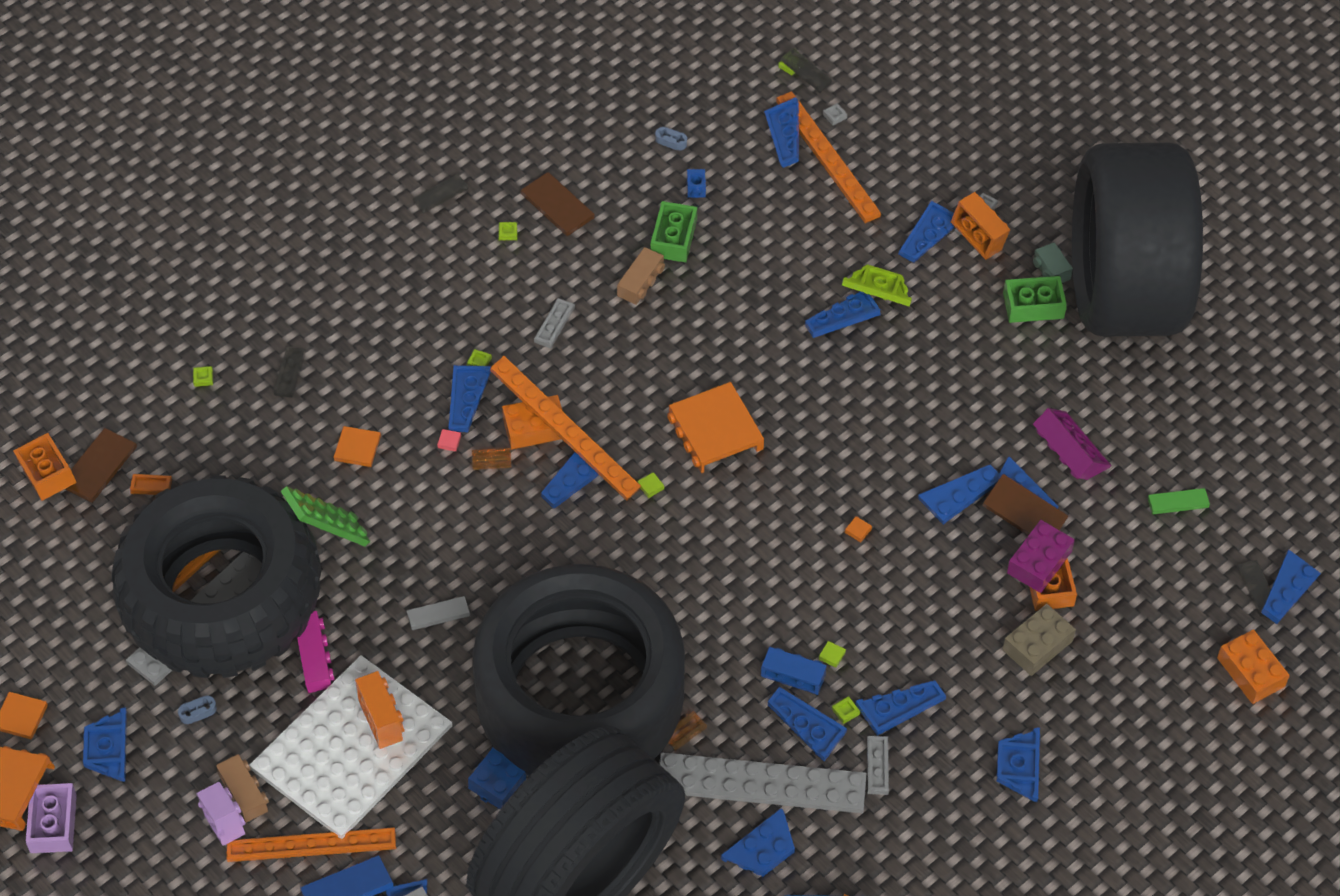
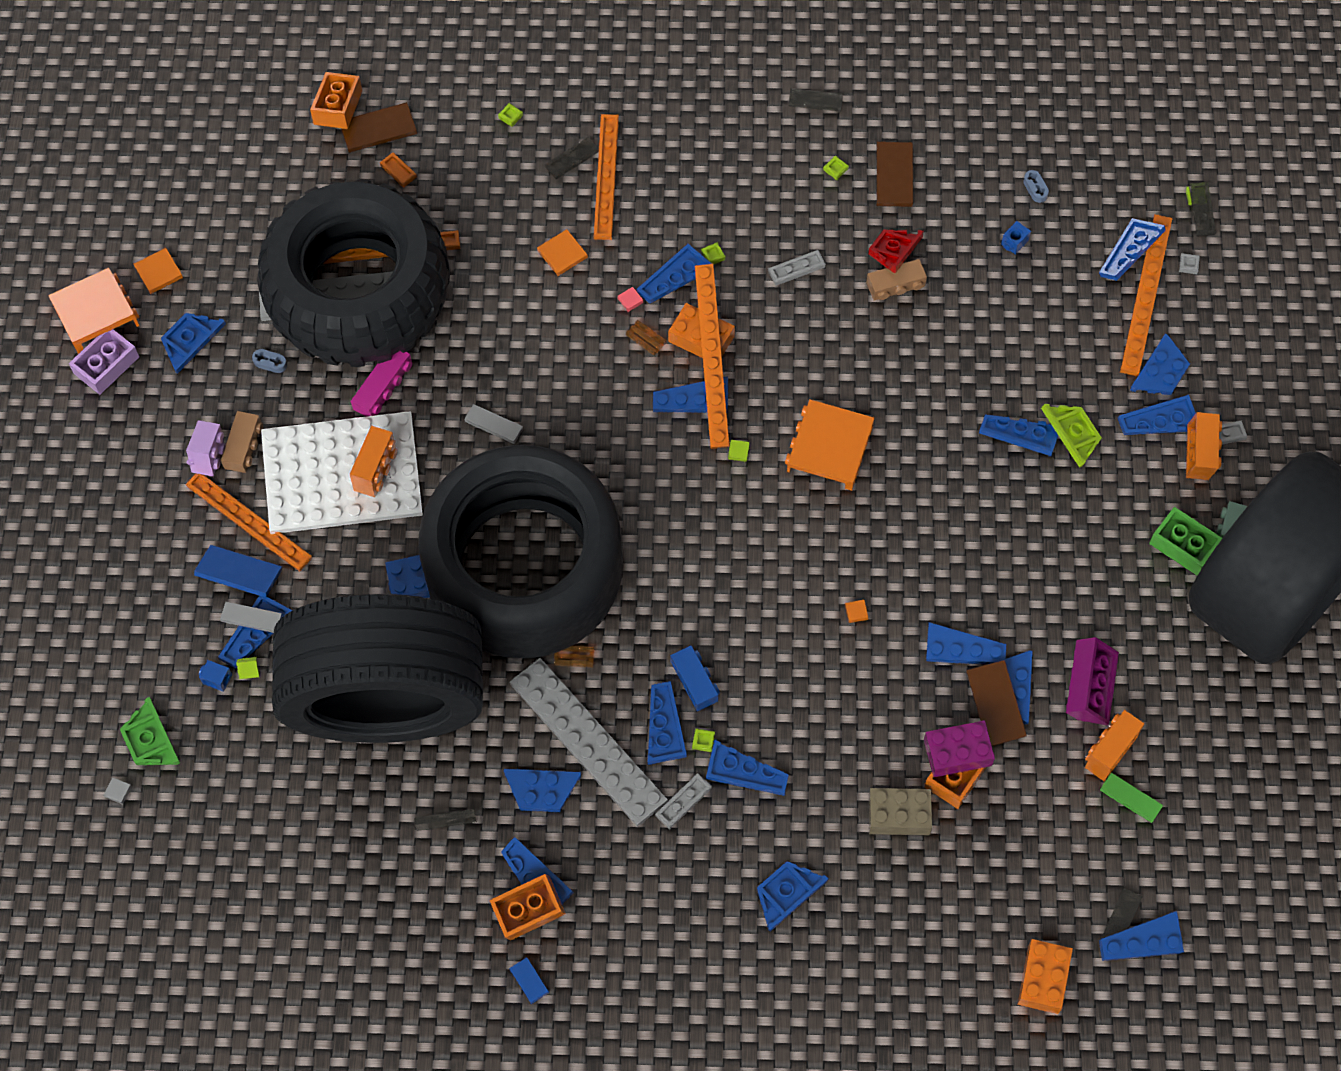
camera: 45 degrees right, 10 degrees up
bright green plate [281,486,370,547] -> none
bright green brick [651,201,697,263] -> none
lime tile [819,641,846,668] -> none
none -> orange tile [594,114,619,240]
none -> red wing [869,230,924,273]
none -> orange brick [1085,710,1144,782]
none -> blue wing [1130,334,1190,395]

